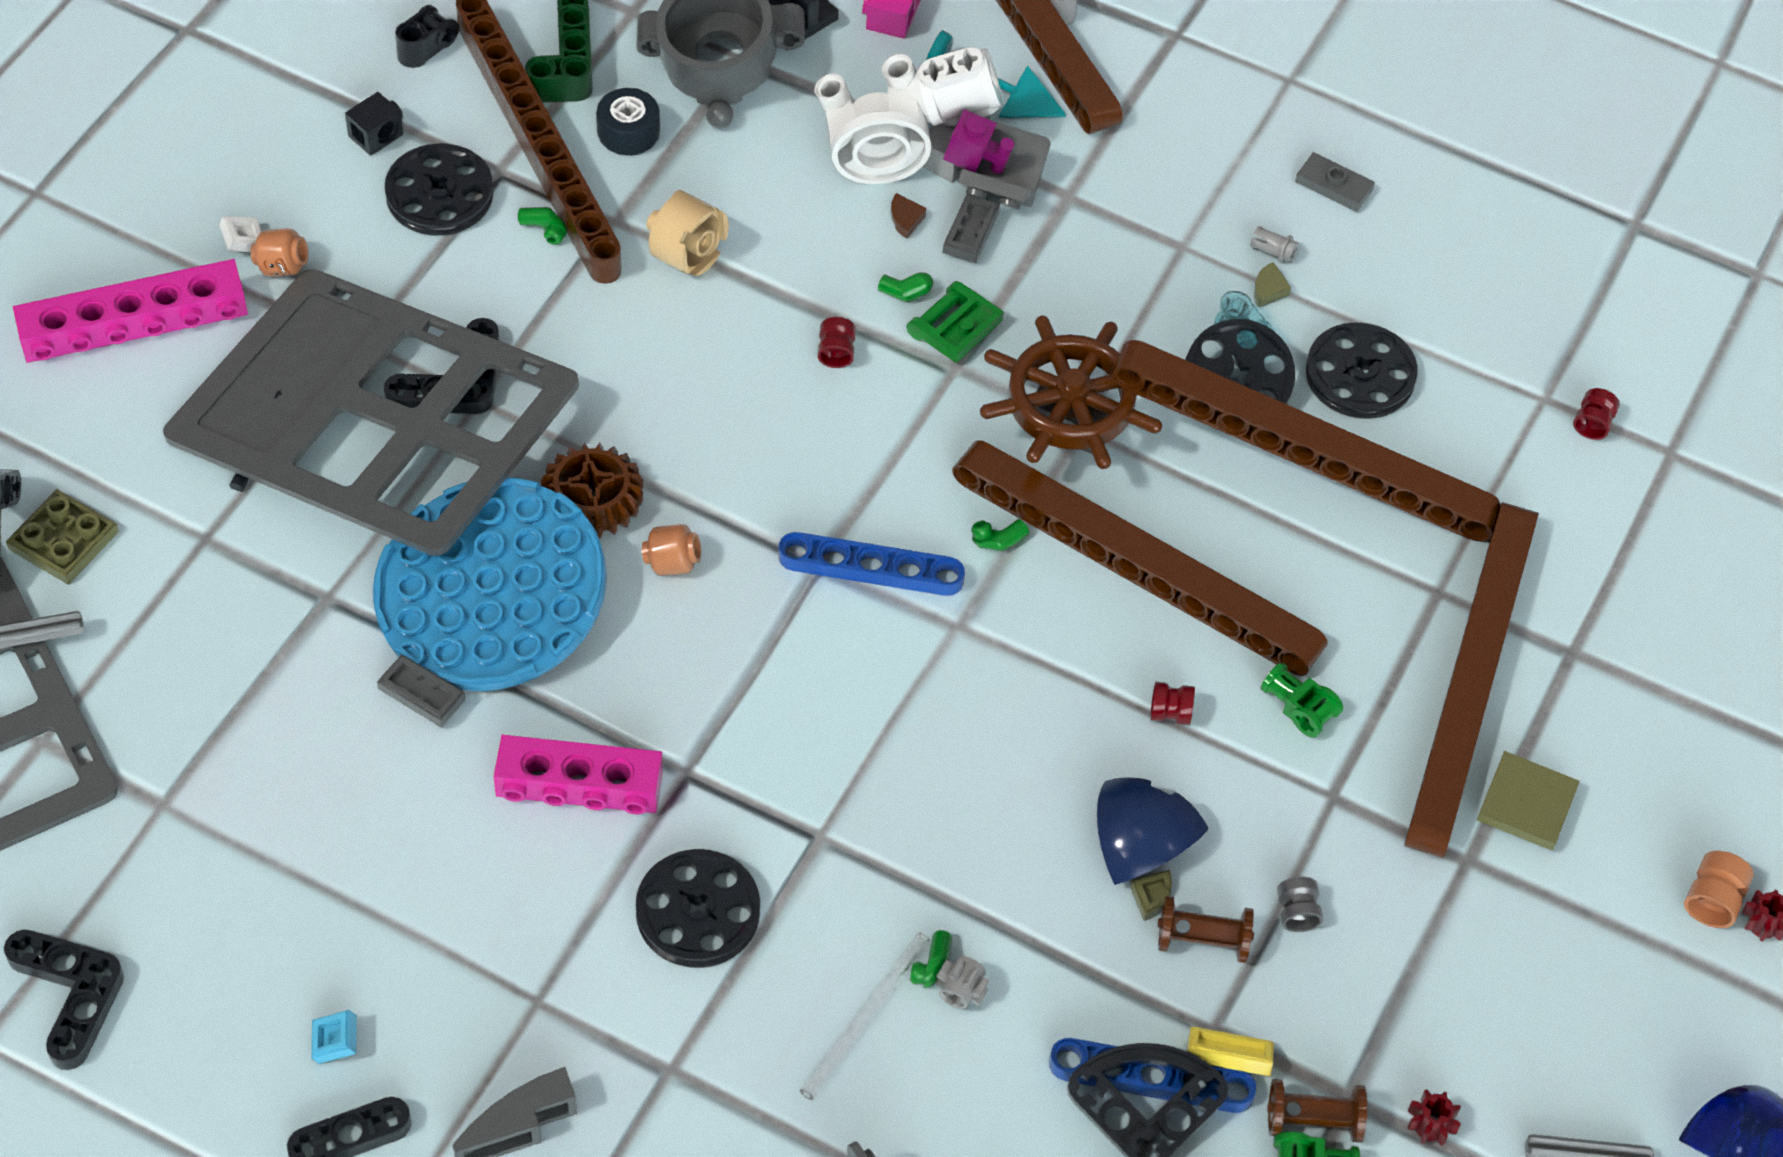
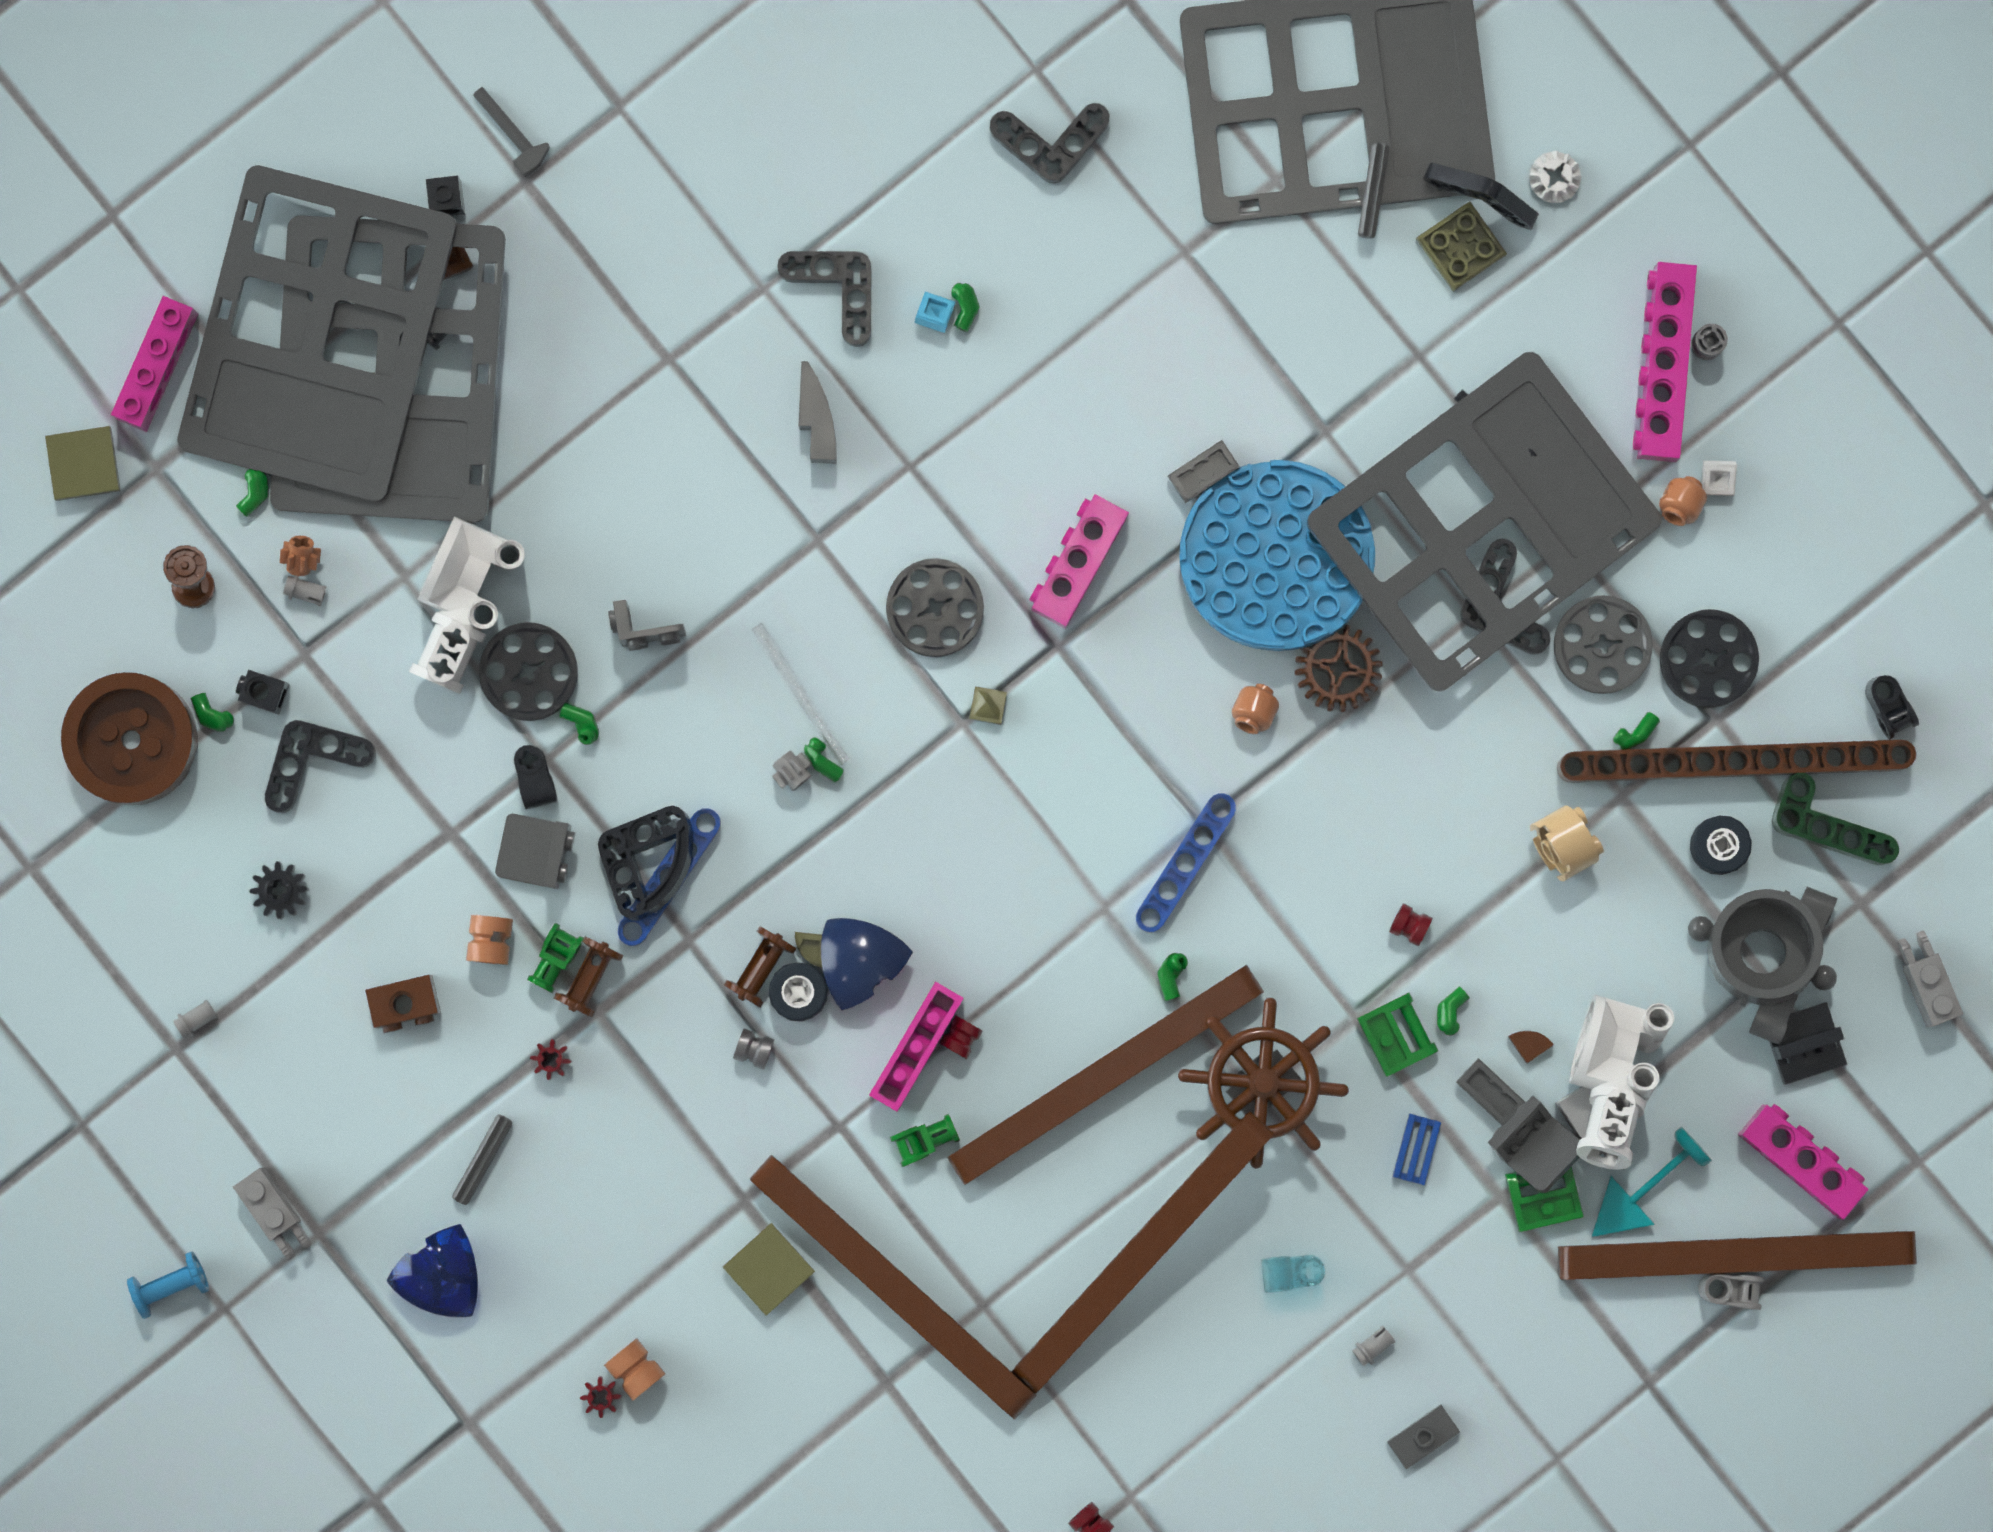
camera: 115 degrees right, 30 degrees up
black brick [345,92,404,156] -> none
magenta brick [943,109,1014,174] -> none
black wedge [1185,319,1295,404] -> none
light yellow tile [1187,1026,1274,1076] -> none
olive tile [1254,262,1291,307] -> none
black wedge [1306,322,1418,419] -> none
none -> black wheel [769,962,828,1022]
none -> dark pink brick [869,981,964,1112]
none -> green arm [951,283,980,333]
none -> olive tile [969,686,1007,725]
none -> blue tile [1392,1113,1441,1185]
none -> green plate [1505,1167,1584,1232]
none -> dark grey wedge [1554,595,1653,694]
none -> flat silver wheel [1691,324,1728,360]

